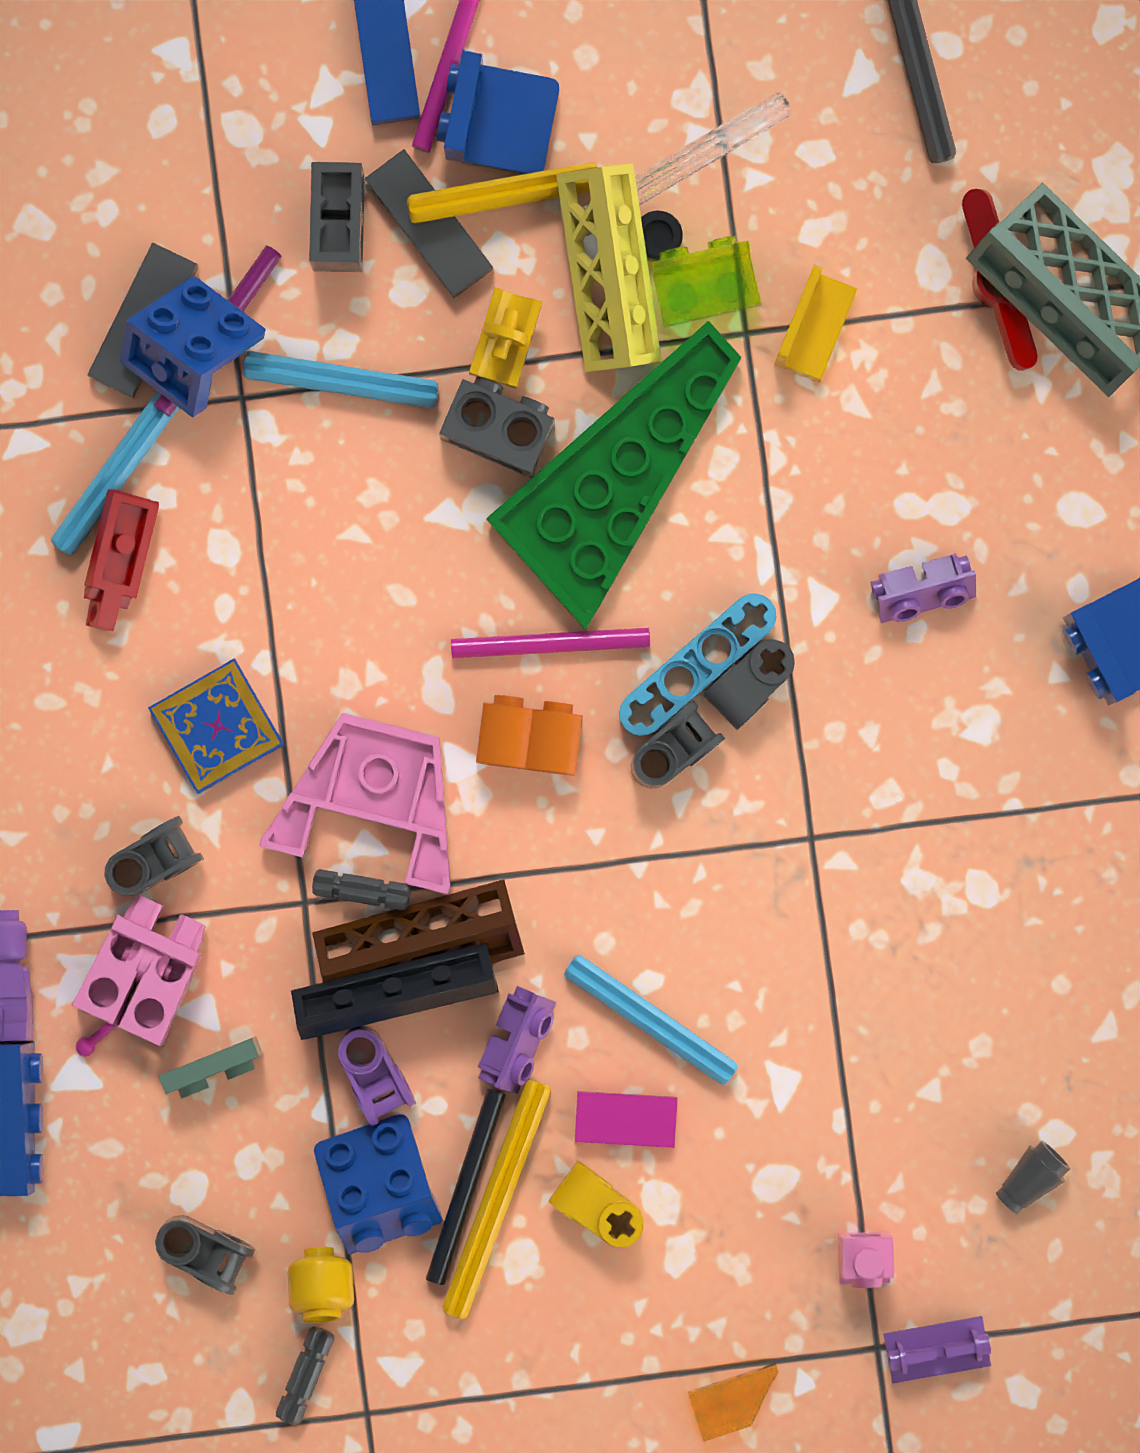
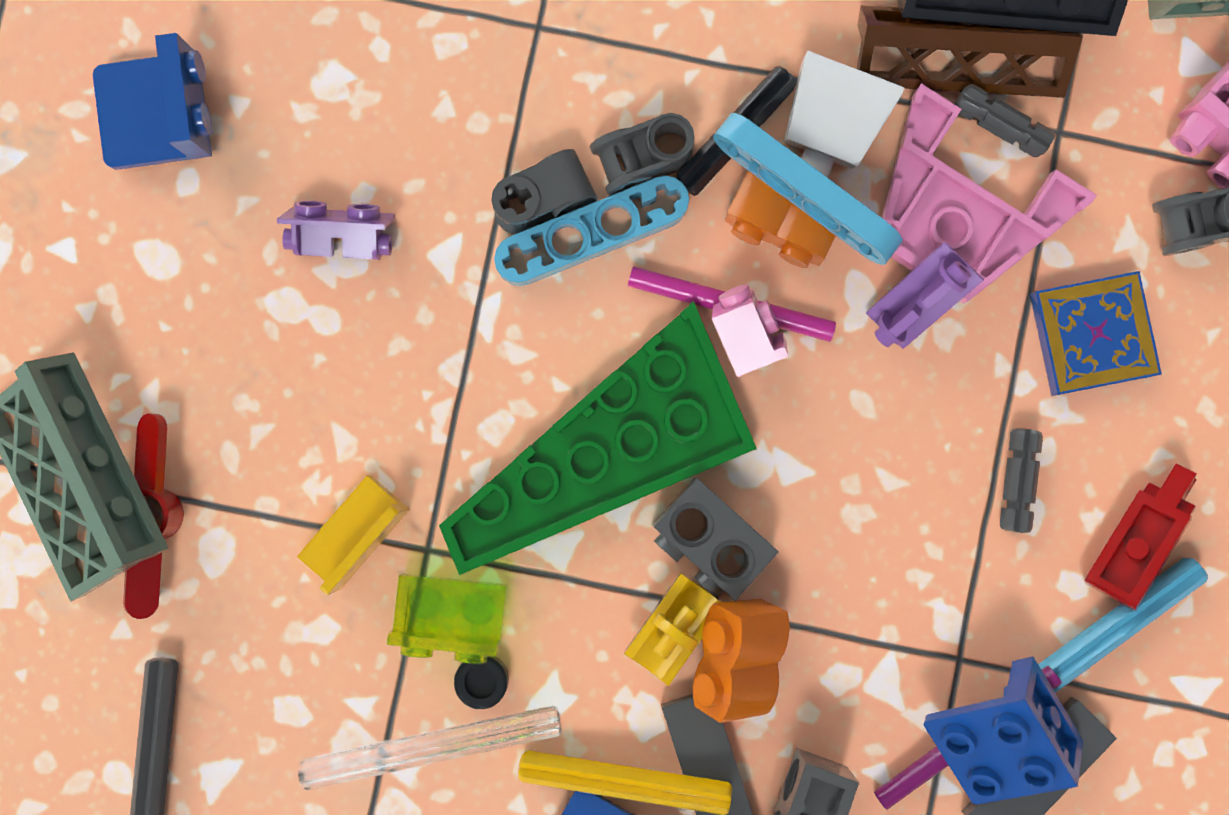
camera: 160 degrees left, 0 degrees up
medium azure axle [243,351,439,408] -> none
light yellow fence [556,163,662,372] -> none
none -> black axle [676,66,797,196]
none -> orange brick [693,598,790,723]
none -> brick [712,284,788,377]
none -> medium azure beam [713,113,903,265]
none -> white torso [784,51,904,178]
none -> medium lavender hinge [866,242,984,349]
none -> dark grey axle [1000,428,1043,533]

